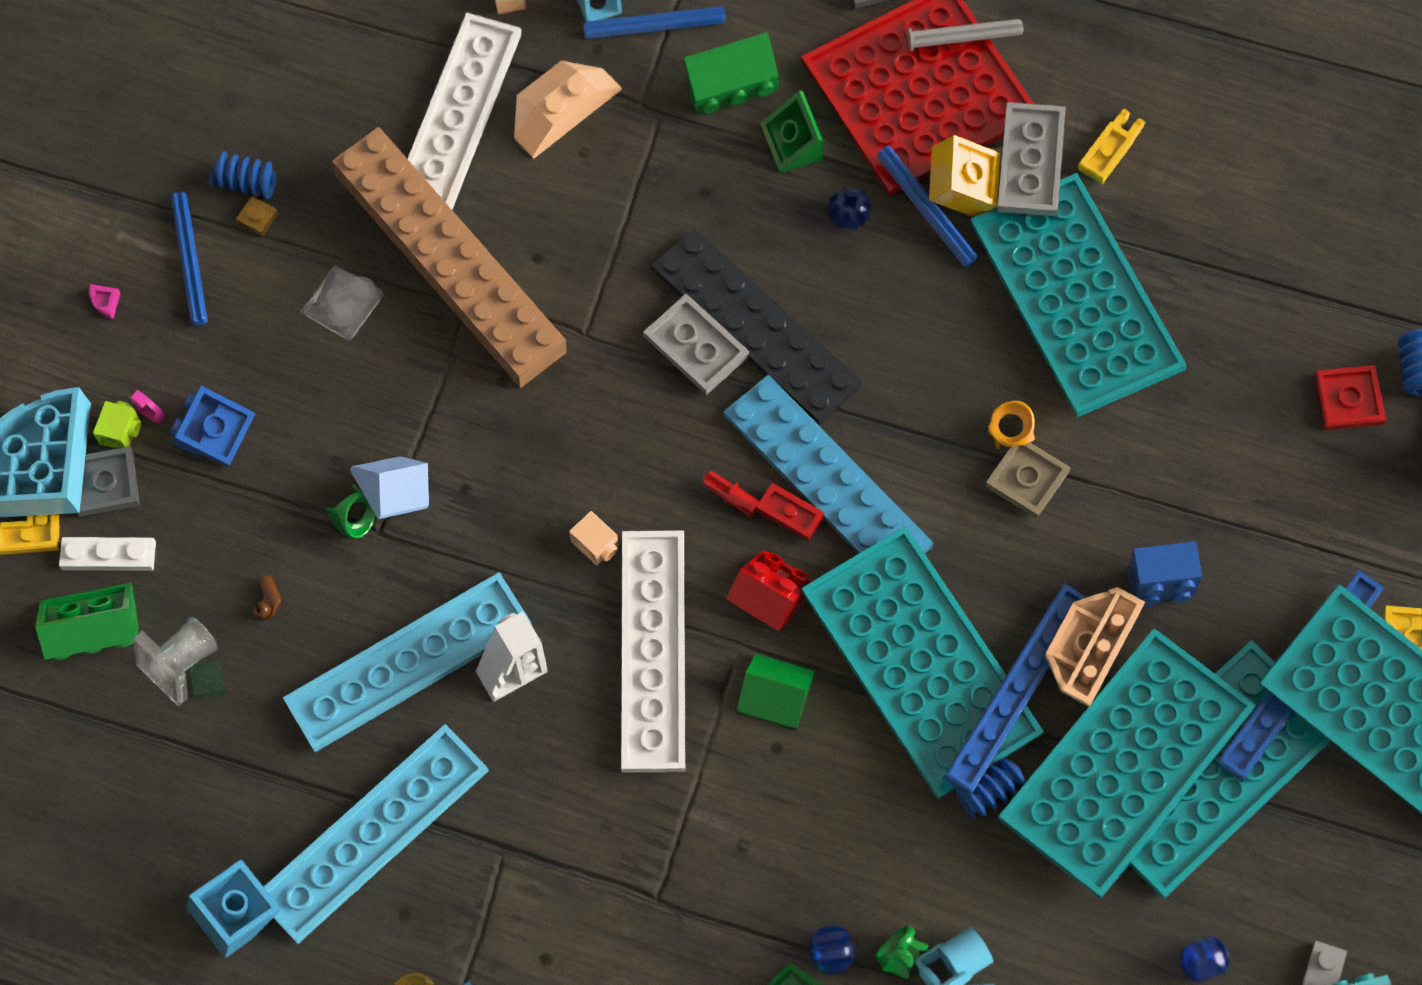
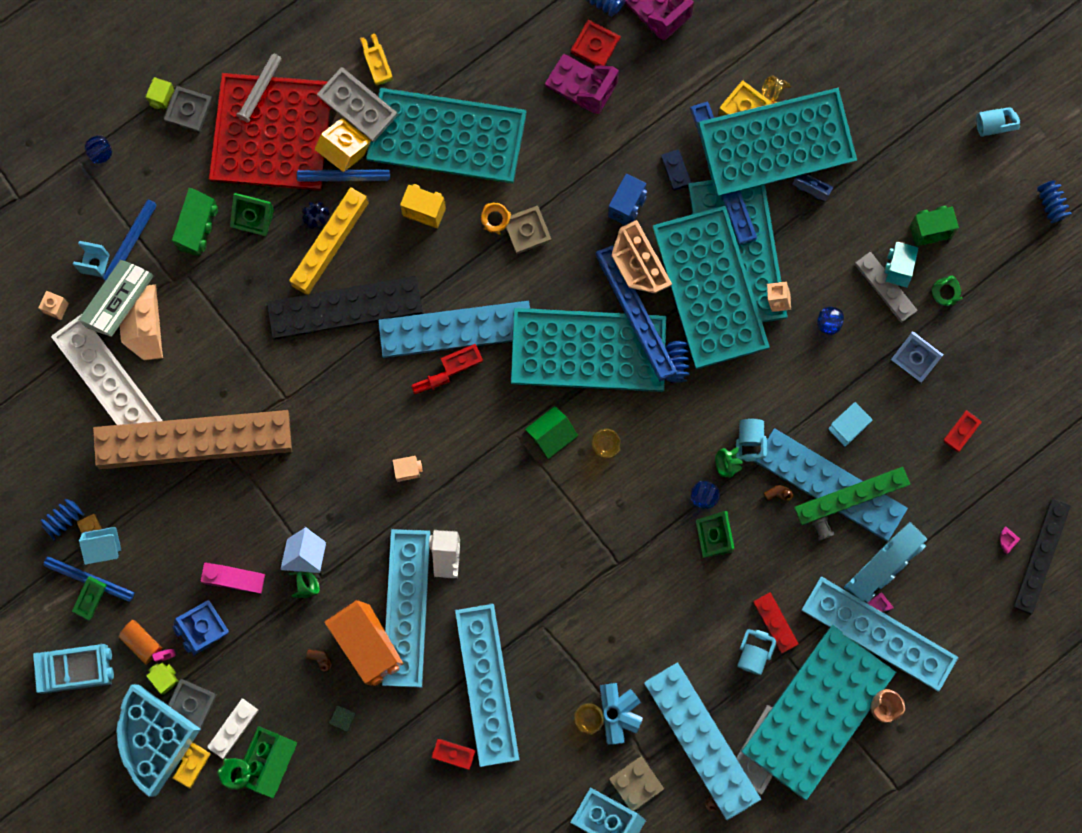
camera: 55 degrees left, 10 degrees up
dark pink tile [89,284,120,319] -> none
clear plant [133,617,218,706] -> none
dark azure slope [187,860,281,958] -> none
clear slope [301,265,384,341] -> none
white plate [621,531,685,773] -> none
light grey plate [643,294,749,395] -> none
red slope [726,550,814,631] -> none
none -> medium azure door [33,644,114,694]
none -> green plate [72,576,107,620]
none -> sand green slope [78,260,154,337]
none -> medium azure piece [79,527,121,564]
none -> orange brick [119,620,163,665]
none -> dark pink slope [201,563,265,594]
none -> green piece [217,758,250,790]
none -> yellow brick [289,187,369,295]
none -> orange slope [325,600,404,686]
none -> yellow container [400,184,446,229]
none -> red plate [432,739,475,770]
none -> magenta bracket [545,53,619,114]
none -> clear yellow hair [591,428,620,458]
none -> dark blue plate [661,149,691,191]
none -> light nougat brick [767,282,791,312]
none -> dark blue plate [792,174,833,202]

